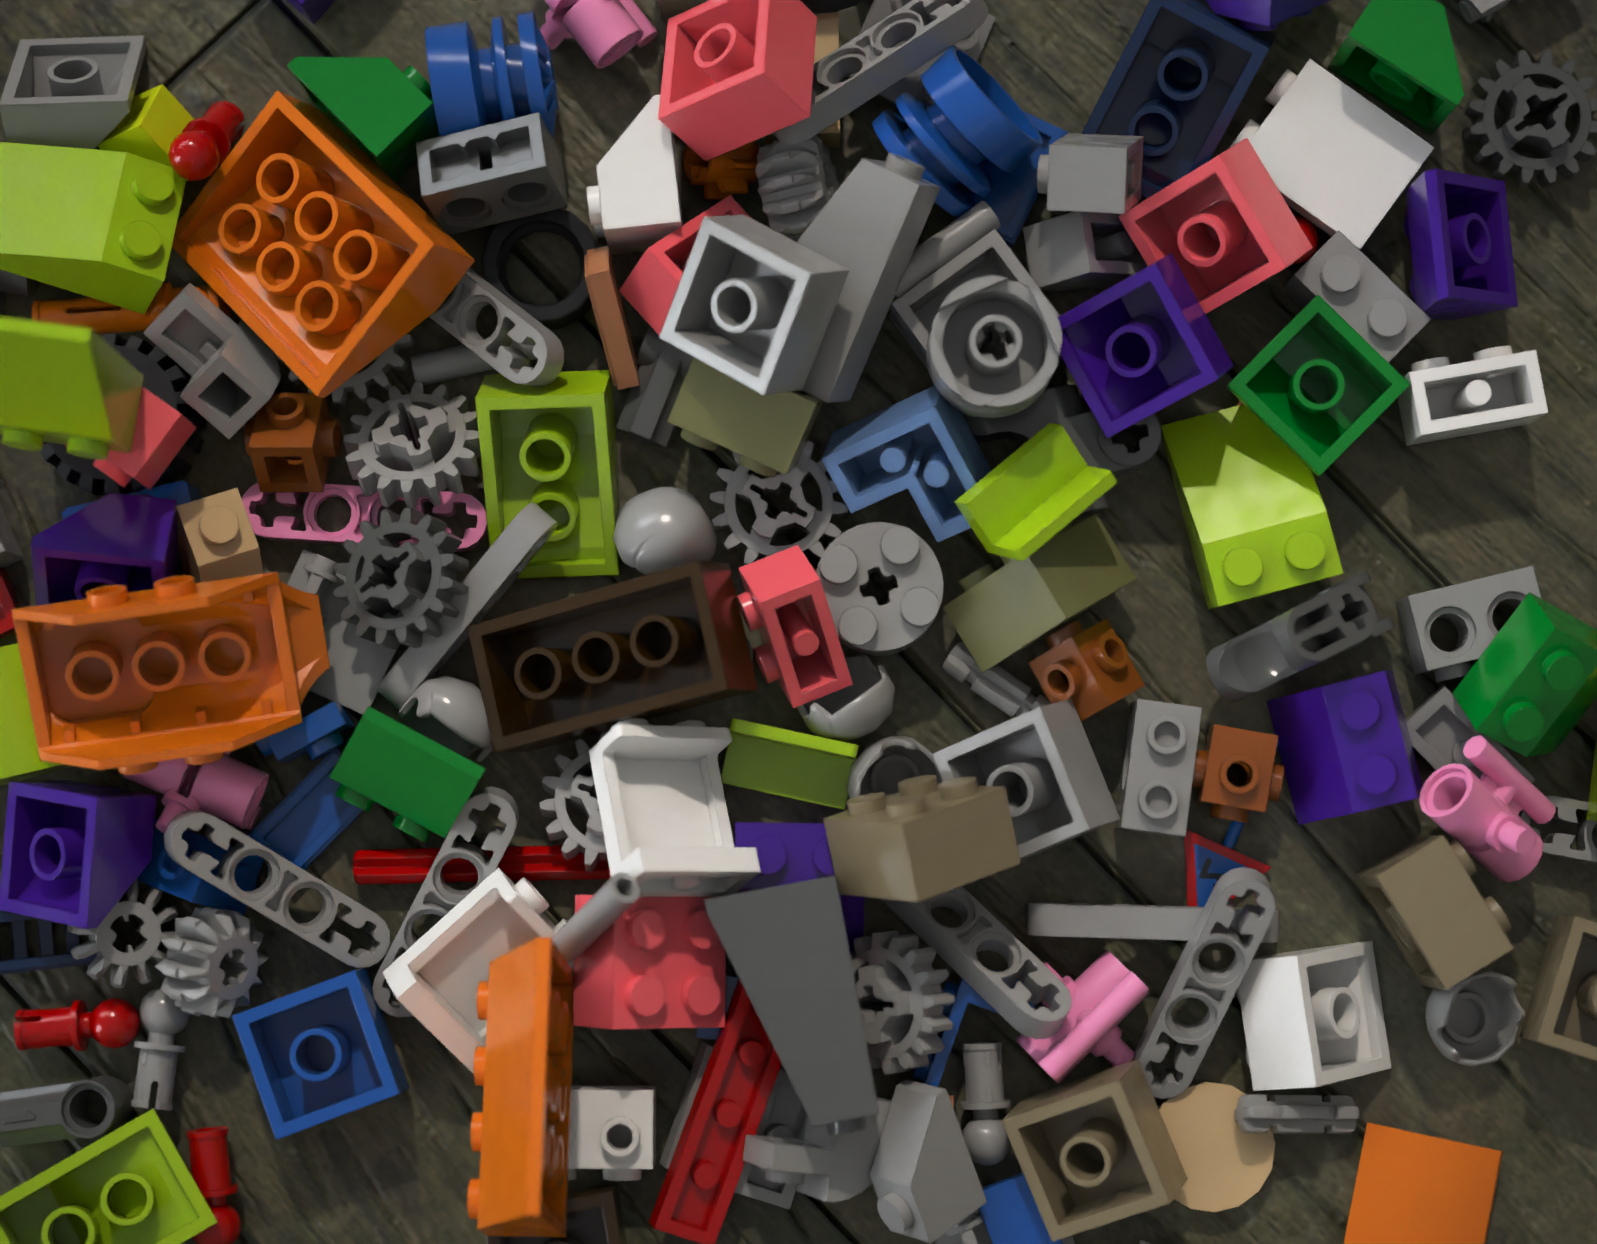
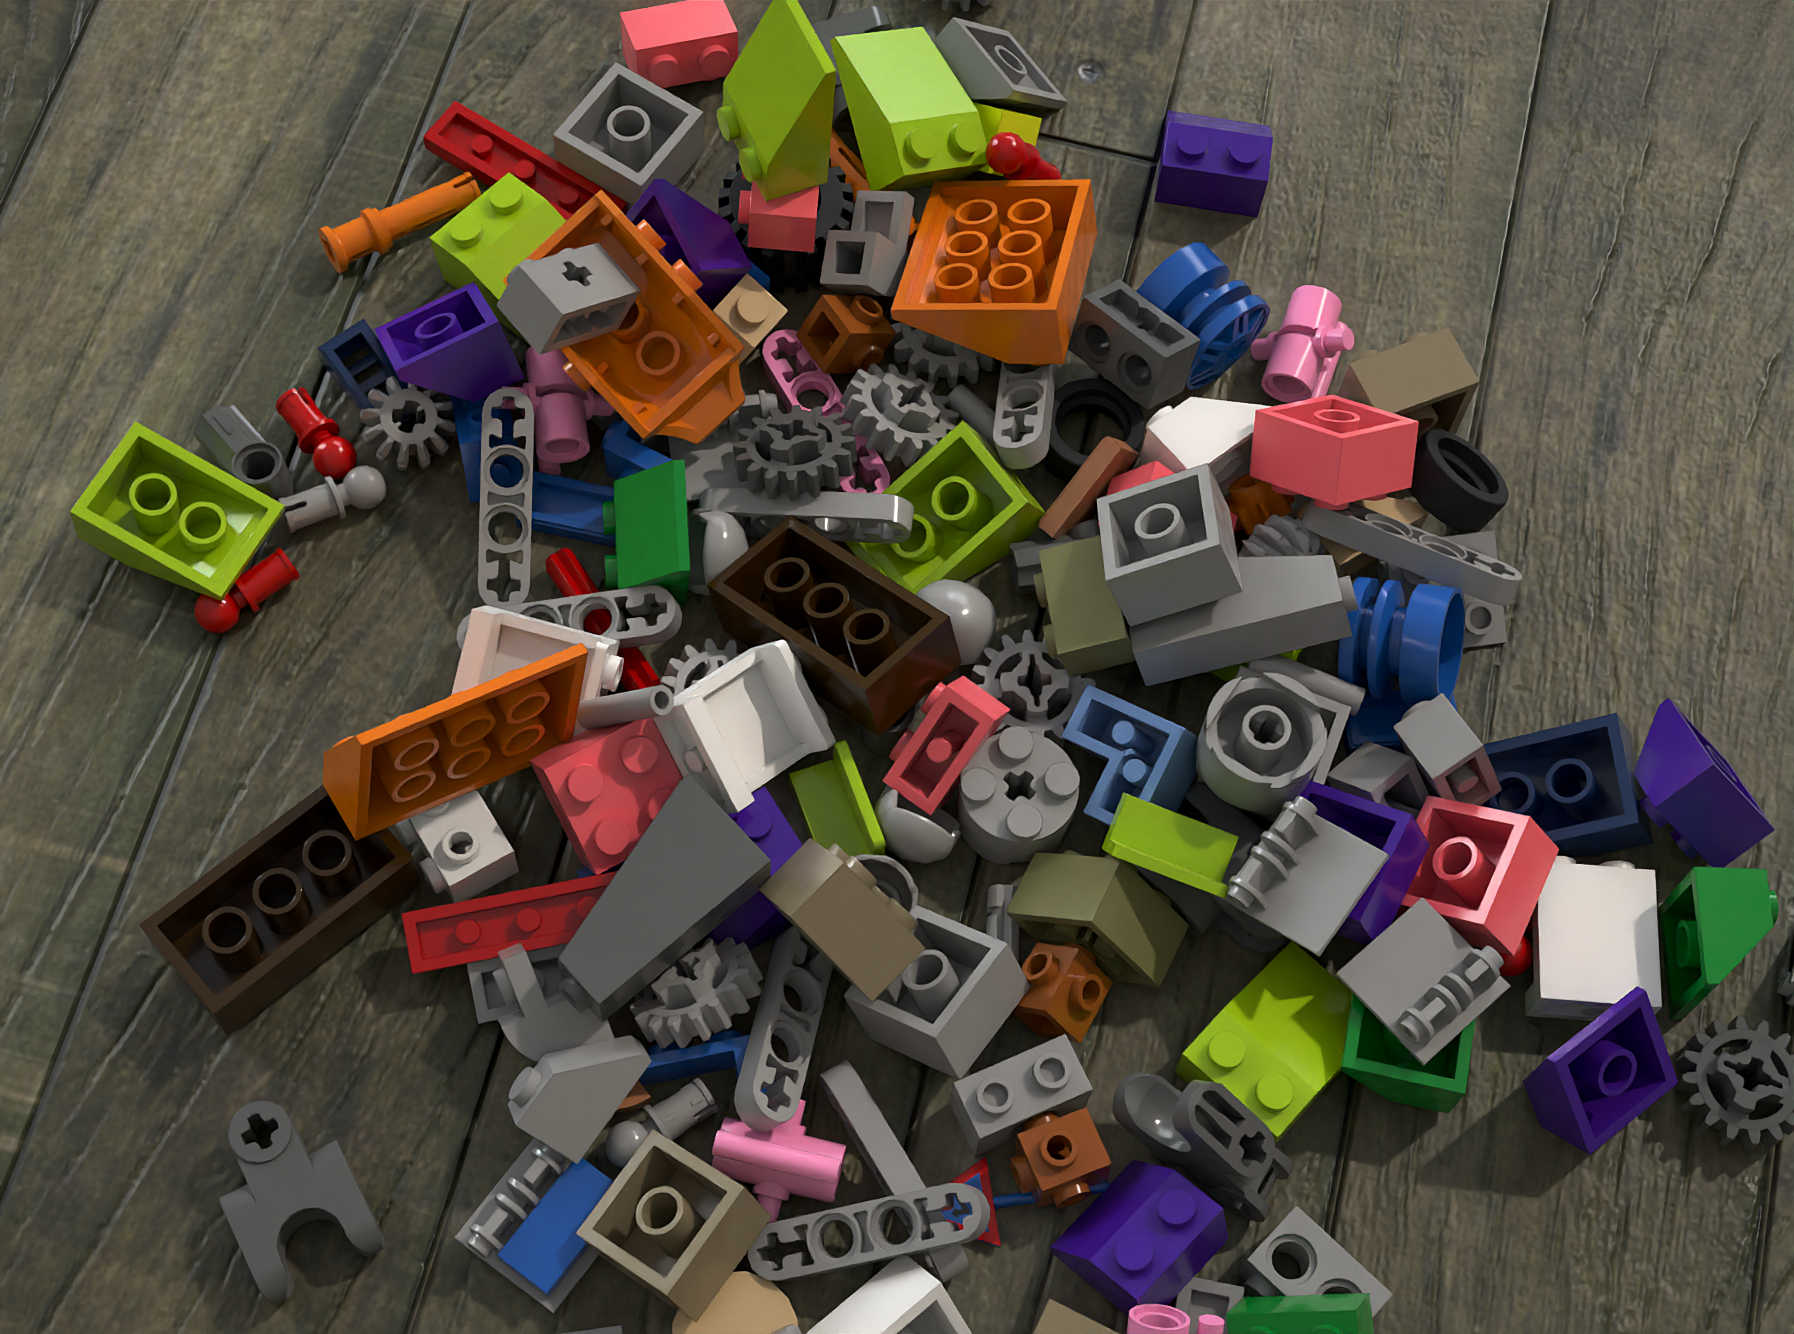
camera: 50 degrees right, 20 degrees down
light grey gear [155,907,269,1018] -> none
blue brick [232,968,409,1140] -> none
green slope [287,57,440,183] -> none
light grey brick [1283,230,1431,363] -> none
white brick [1397,345,1548,446] -> none
none -> light grey brick [496,243,641,355]
none -> light grey hinge [1221,796,1390,956]
none -> light grey hinge [1335,897,1510,1066]

